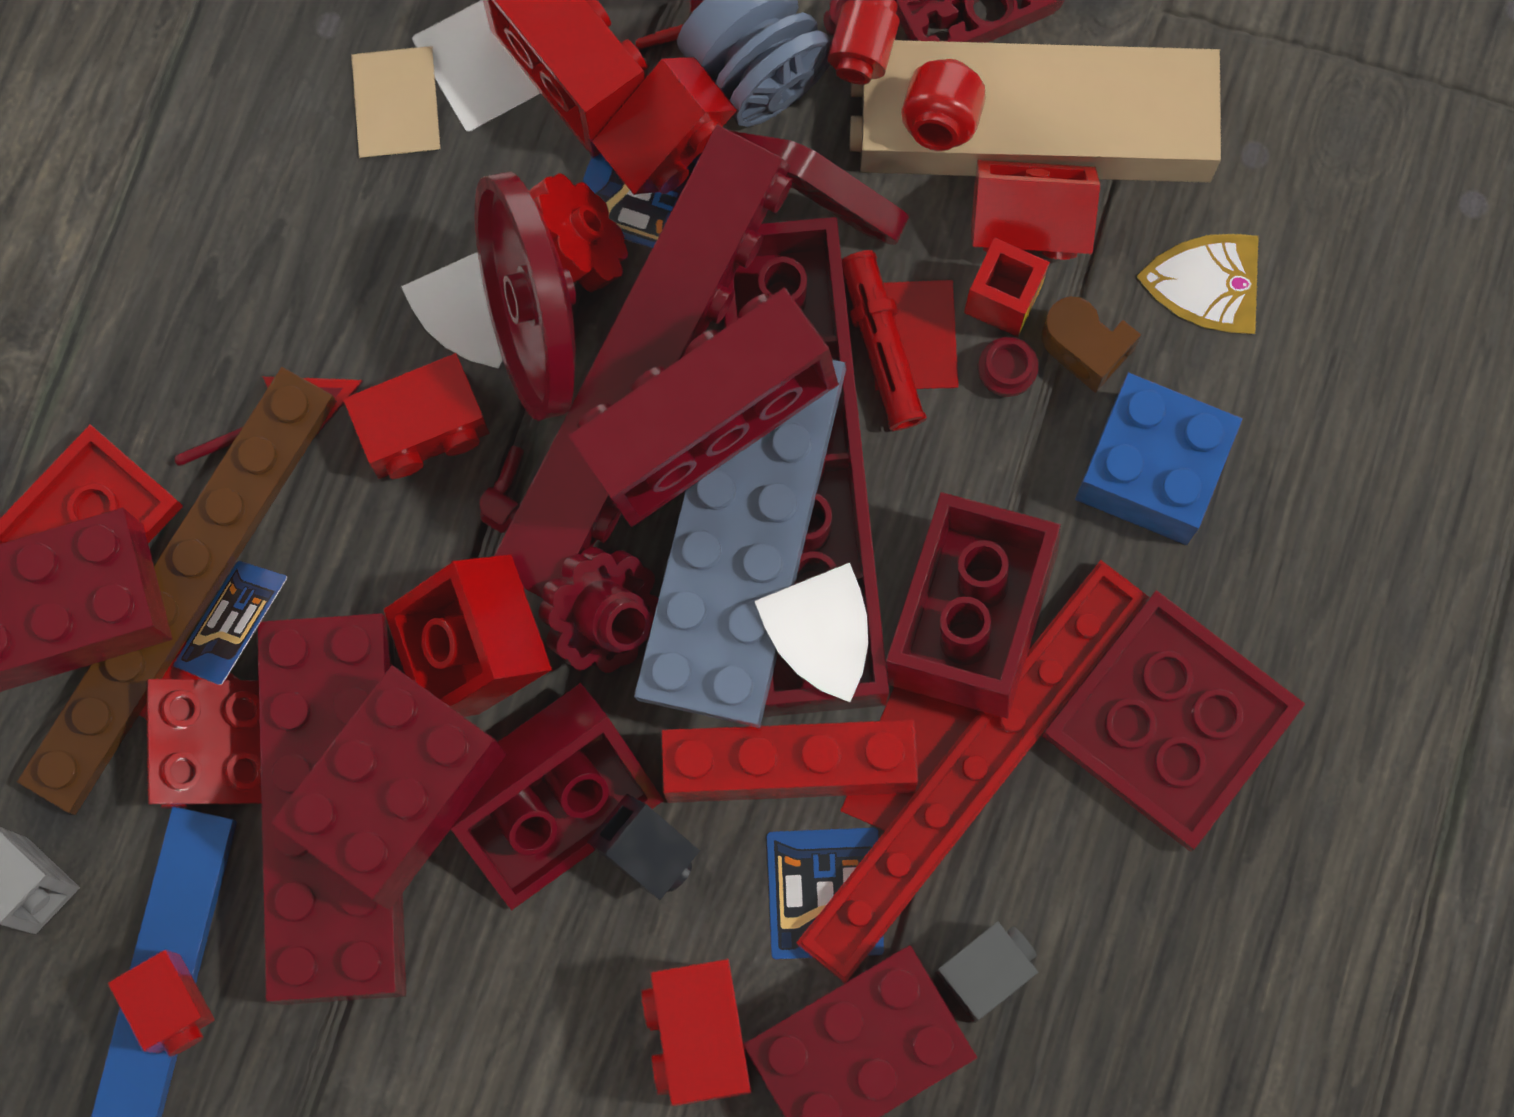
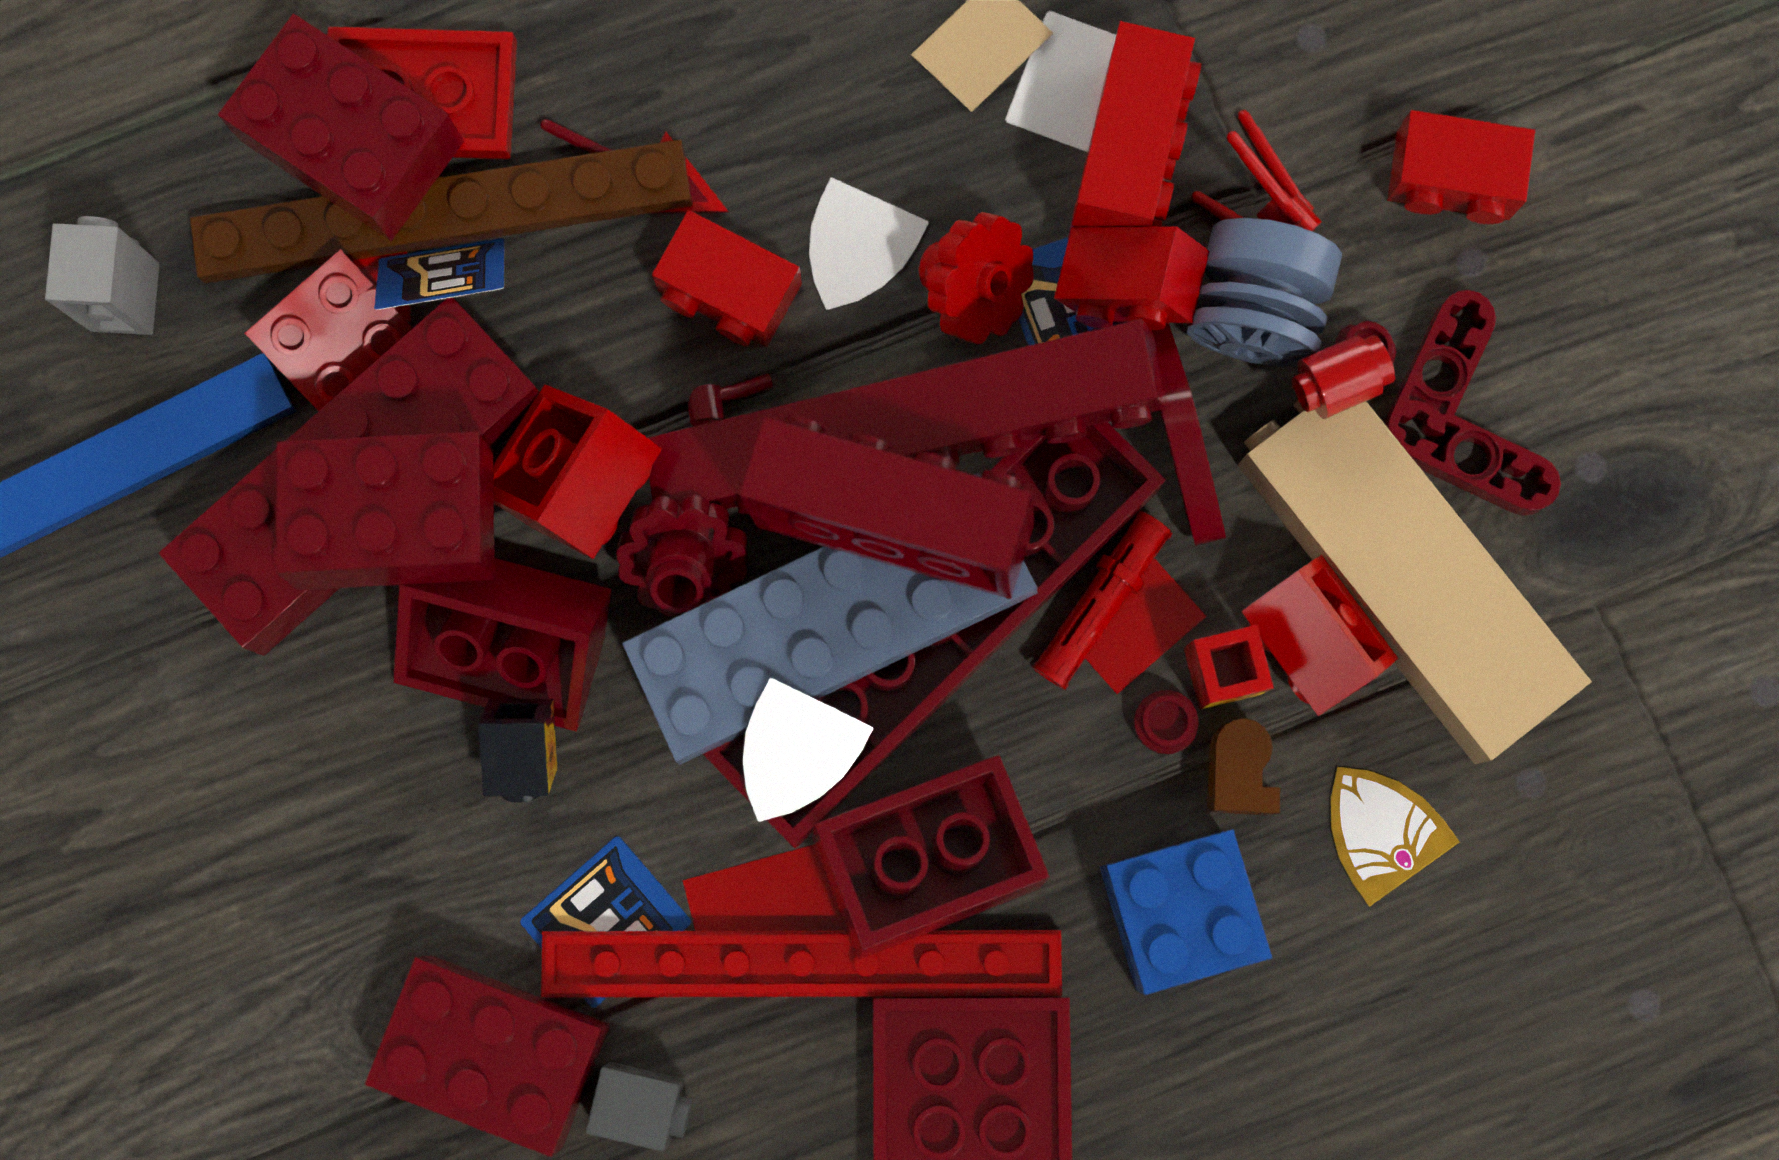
camera: 50 degrees right, 5 degrees up
red brick [108,950,215,1057] -> none
dark red dish [475,171,576,421] -> none
red brick [641,959,751,1107] -> none
red brick [662,720,918,803] -> none
red head [901,59,986,151] -> none

